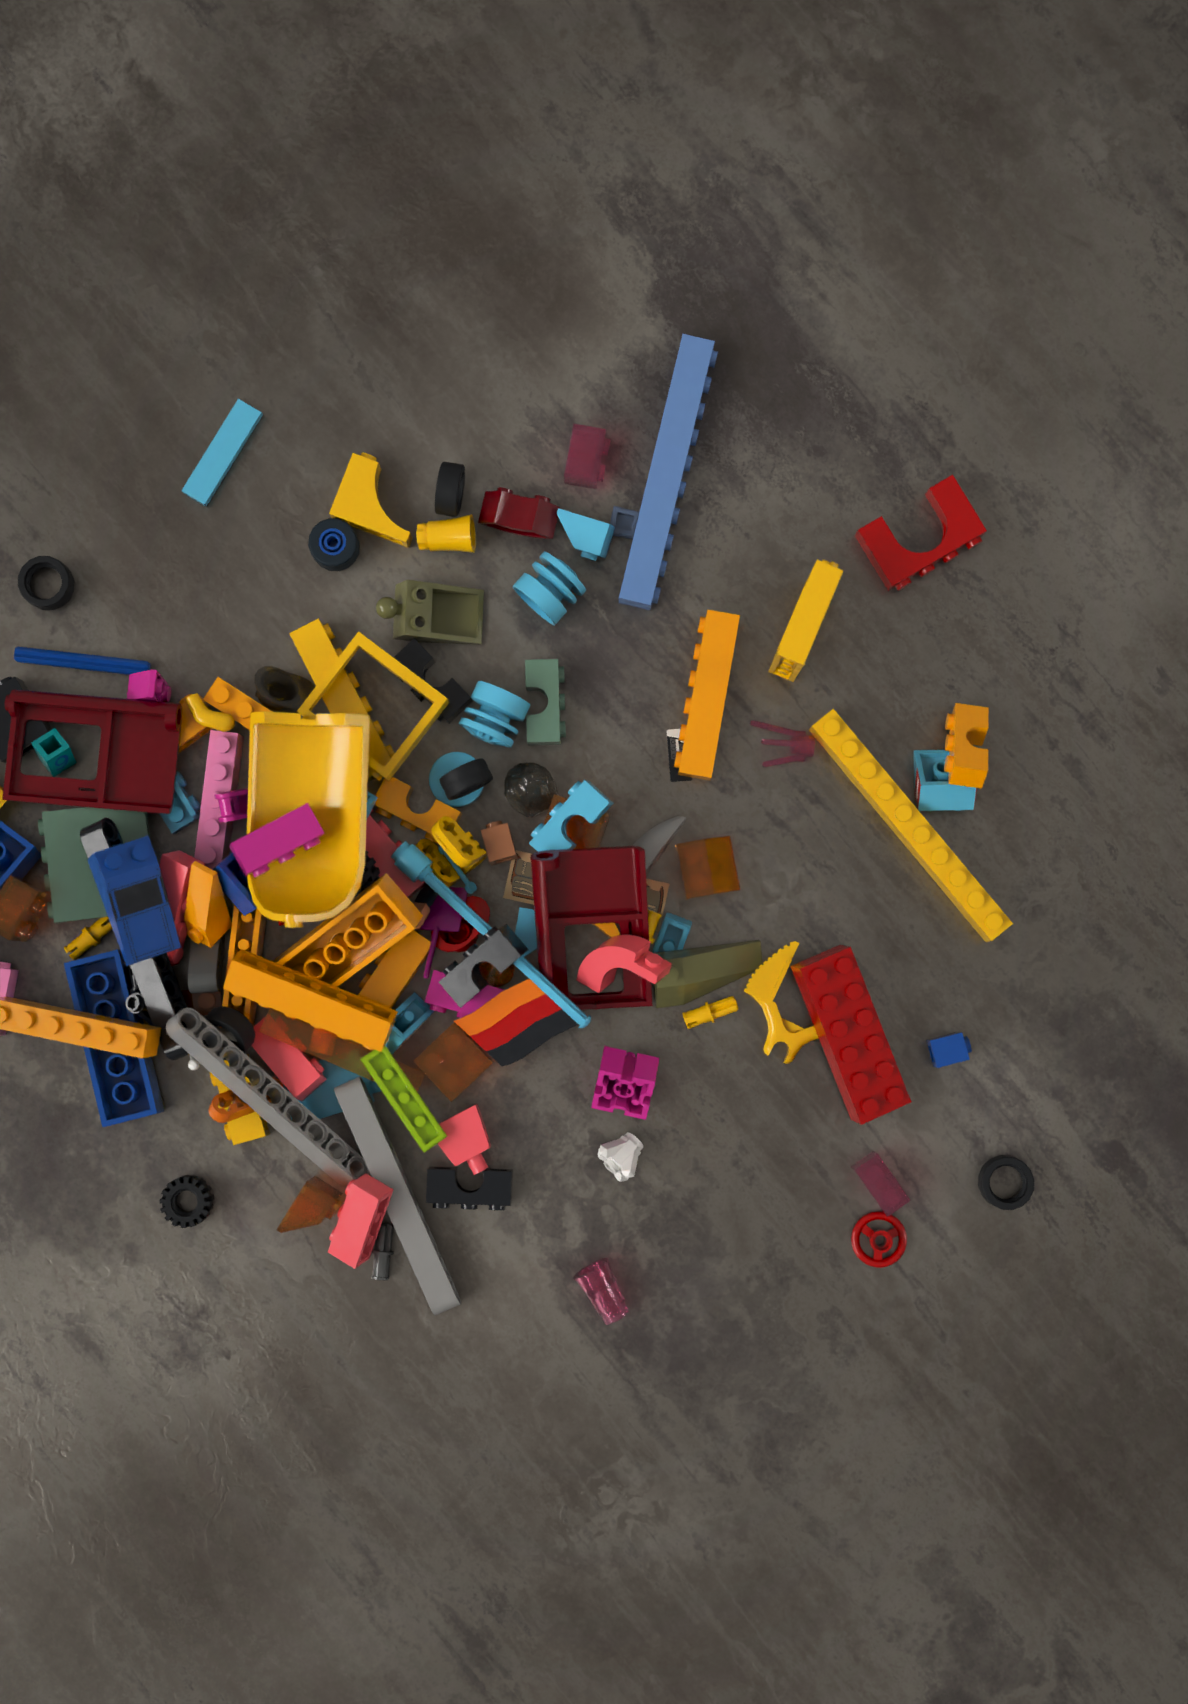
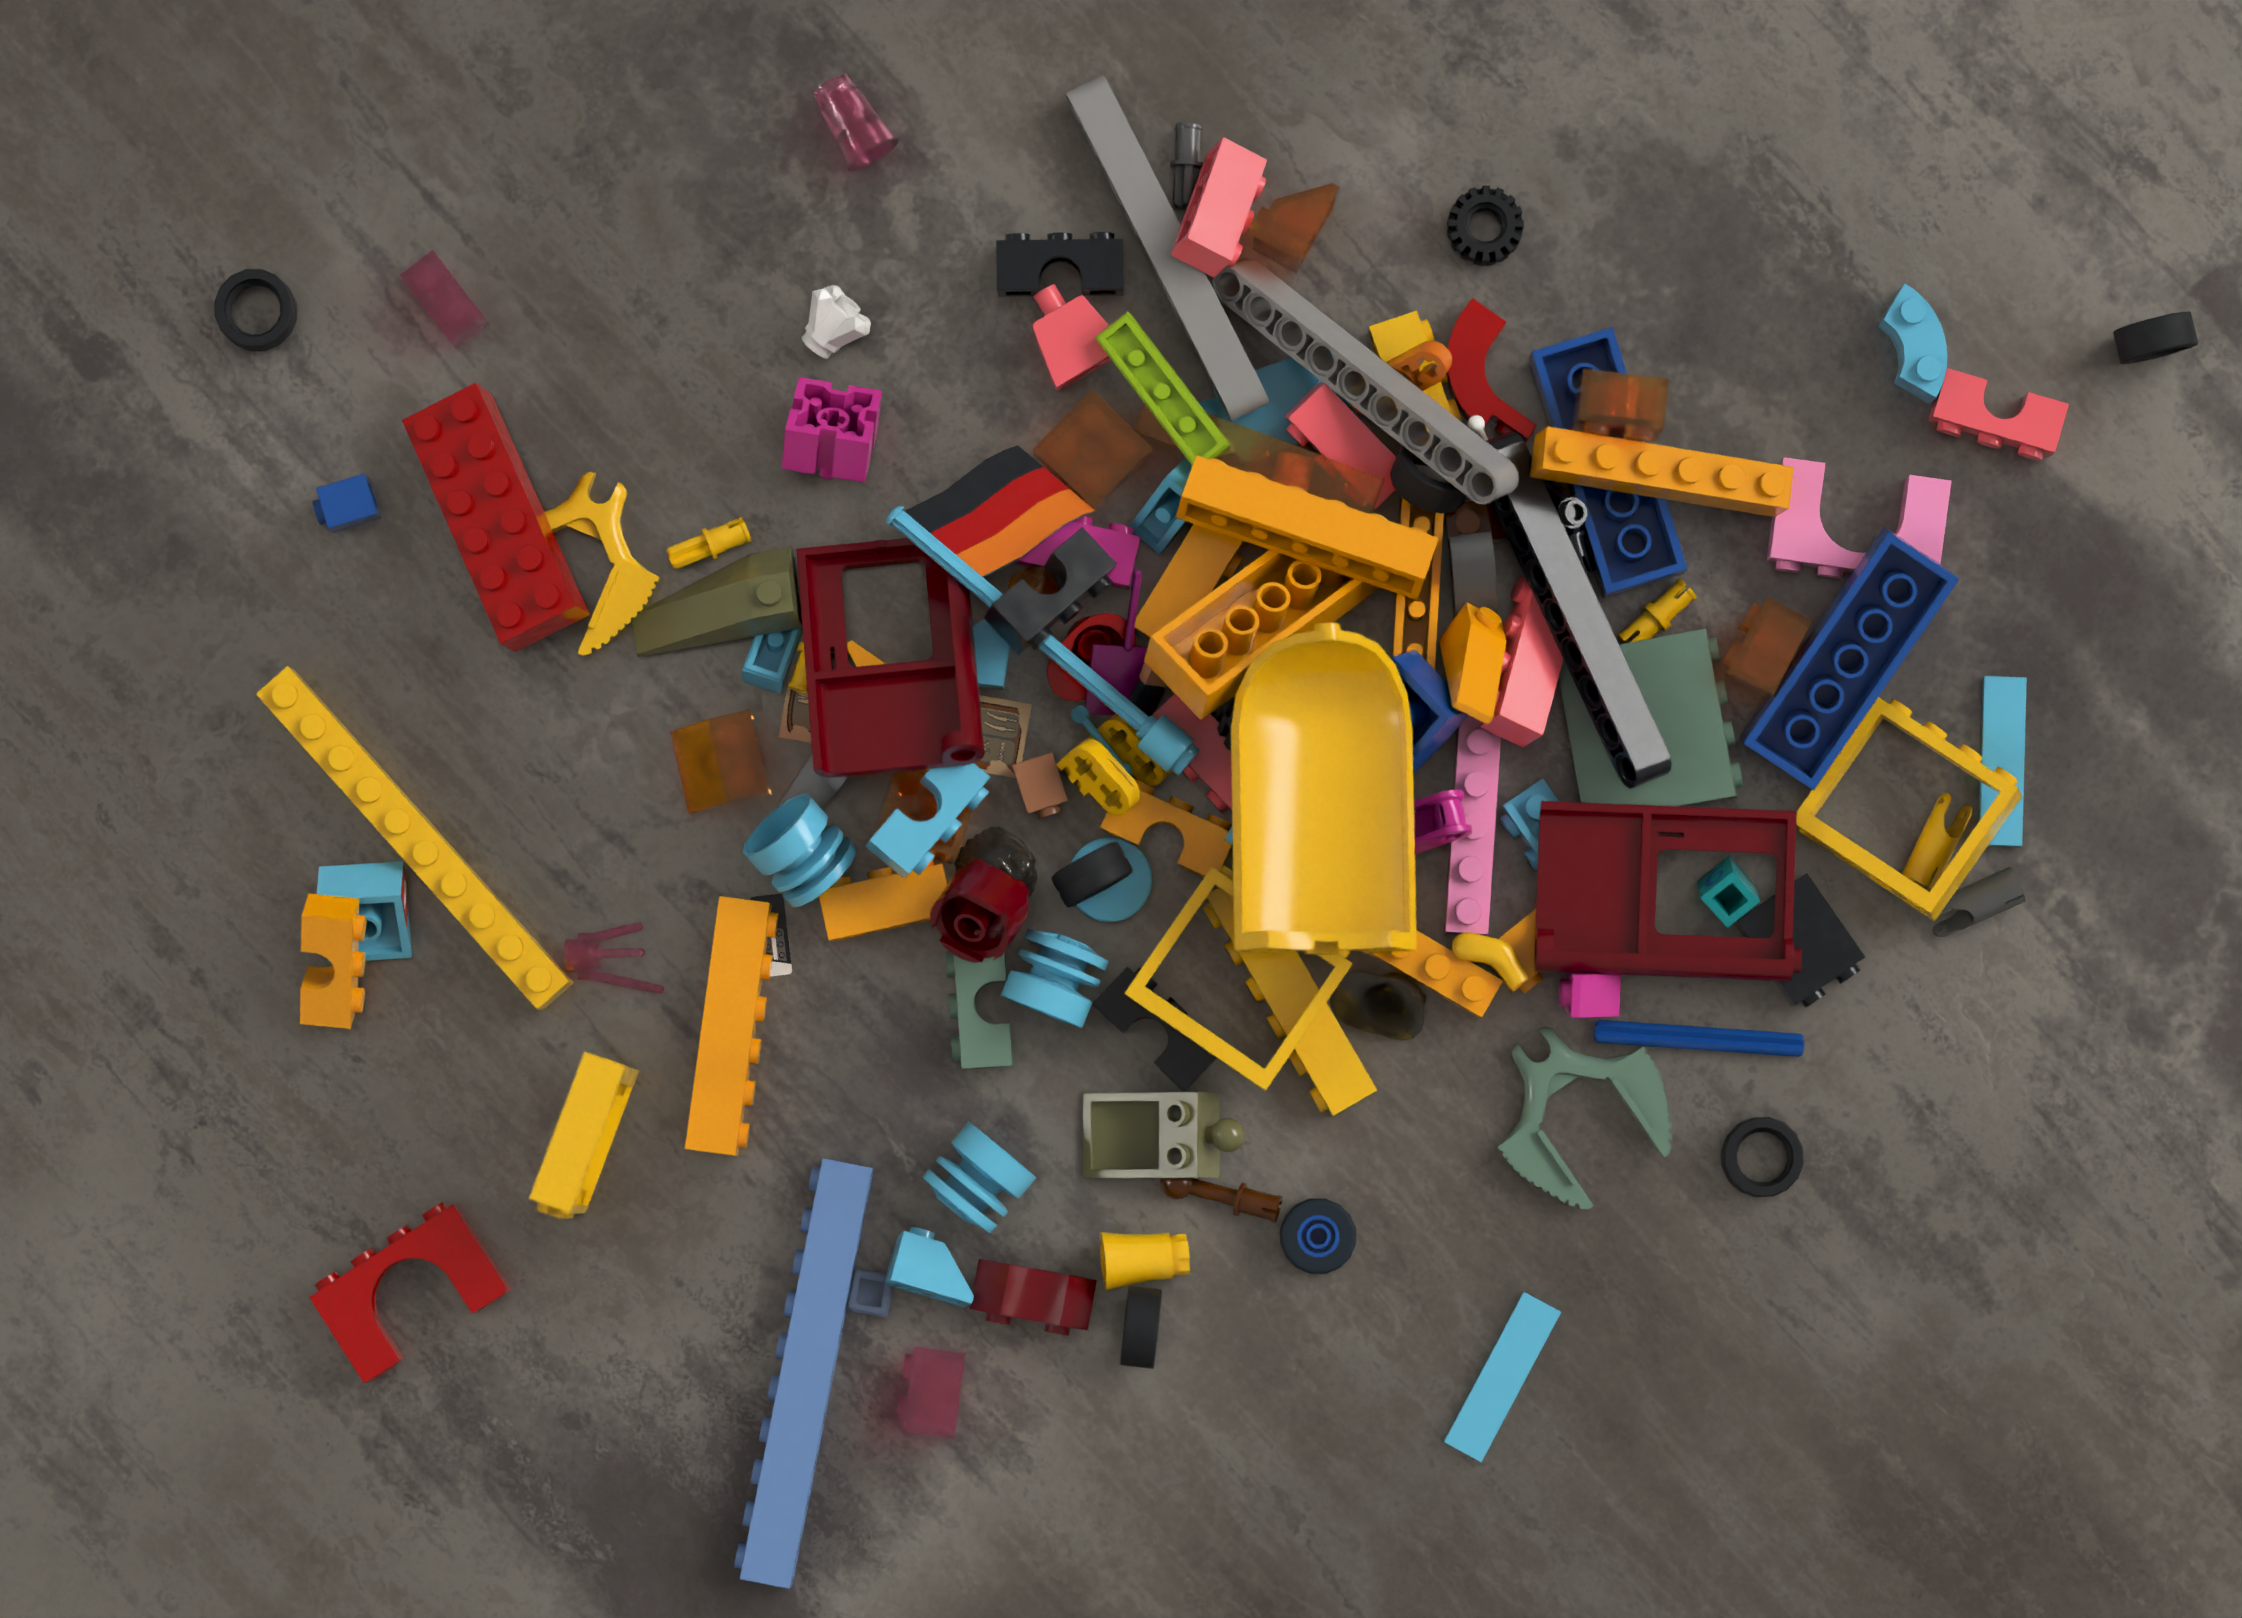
camera: 175 degrees right, 0 degrees up
blue slope [87,836,181,966] -> none
dark pink brick [229,803,324,877] -> none
yellow arch [329,452,413,548] -> none
coral arch [576,935,672,993] -> none
red piece [851,1211,907,1268] -> none
none -> medium azure wheel [742,793,857,907]
none -> light orange brick [819,859,947,942]
none -> dark red brick [930,859,1029,962]
none -> reddish brown pin [1160,1178,1283,1223]
none -> red arch [1447,298,1537,443]
none -> sand green piece [1497,1027,1672,1210]
none -> clear orange brick [1572,369,1669,443]

